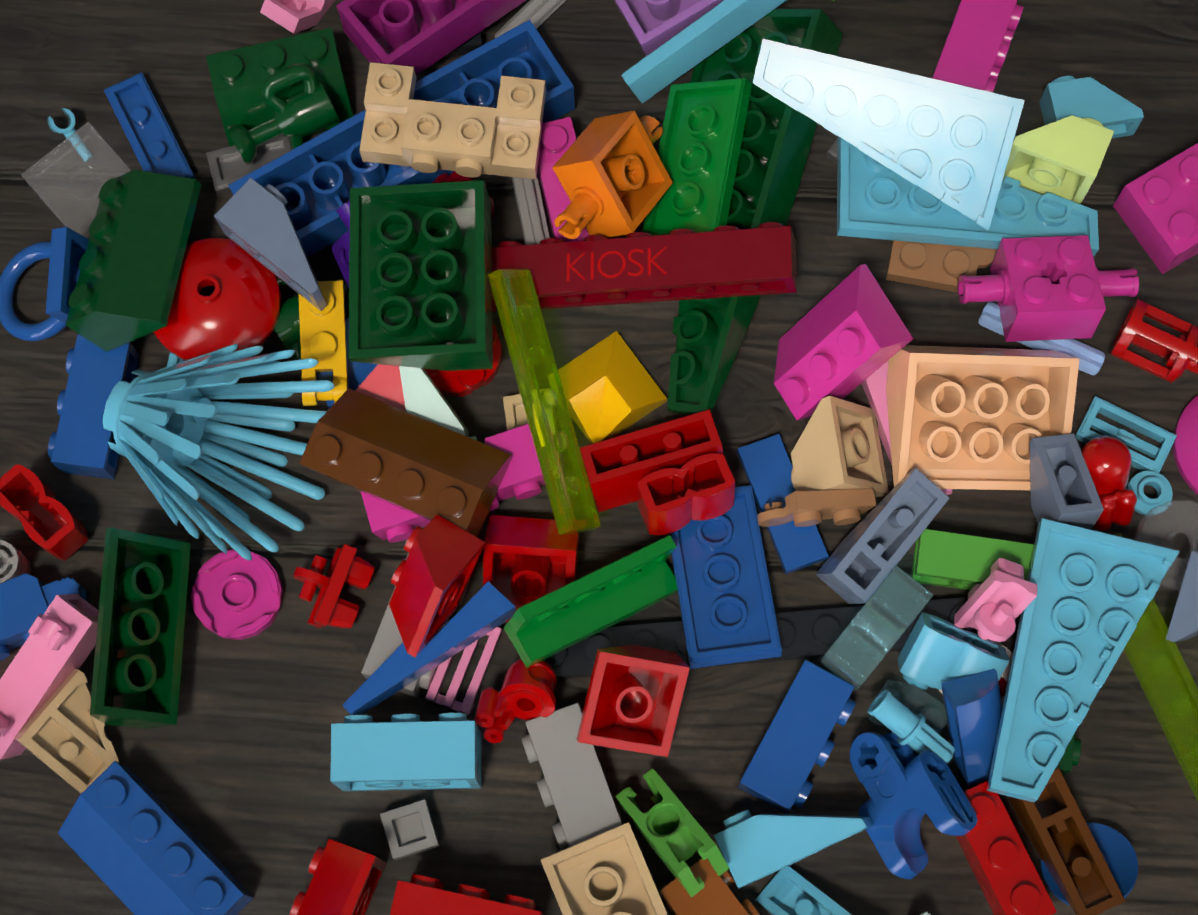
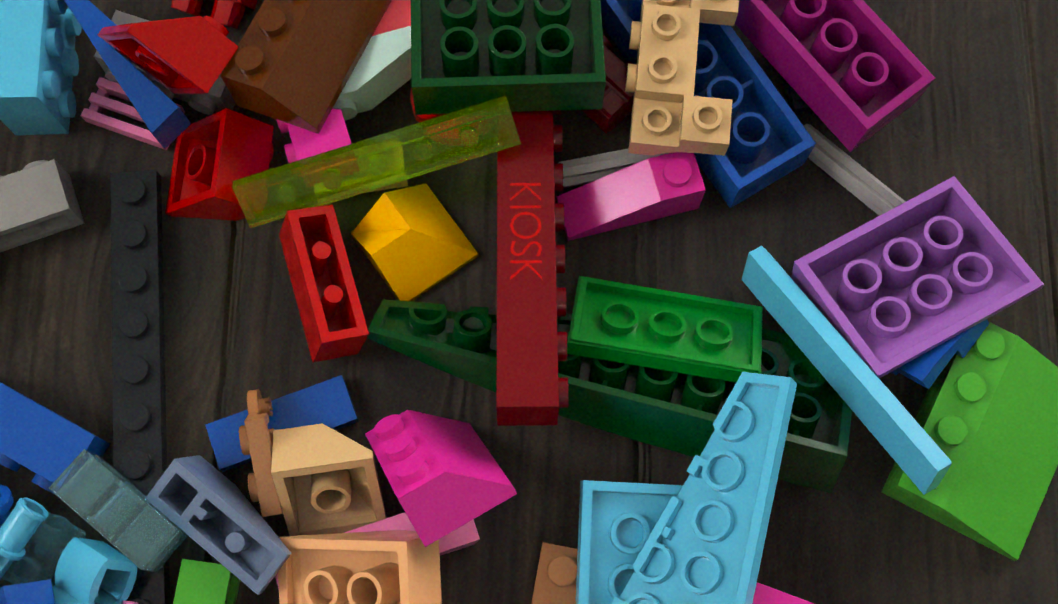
camera: 85 degrees right, 0 degrees up
red piece [475,658,557,743] -> none
green fence [504,535,677,668] -> none
orange brick [552,110,673,239] -> none
red slope [576,644,690,757] -> none
red brick [637,453,735,535] -> none
blue tile [668,485,782,669] -> none

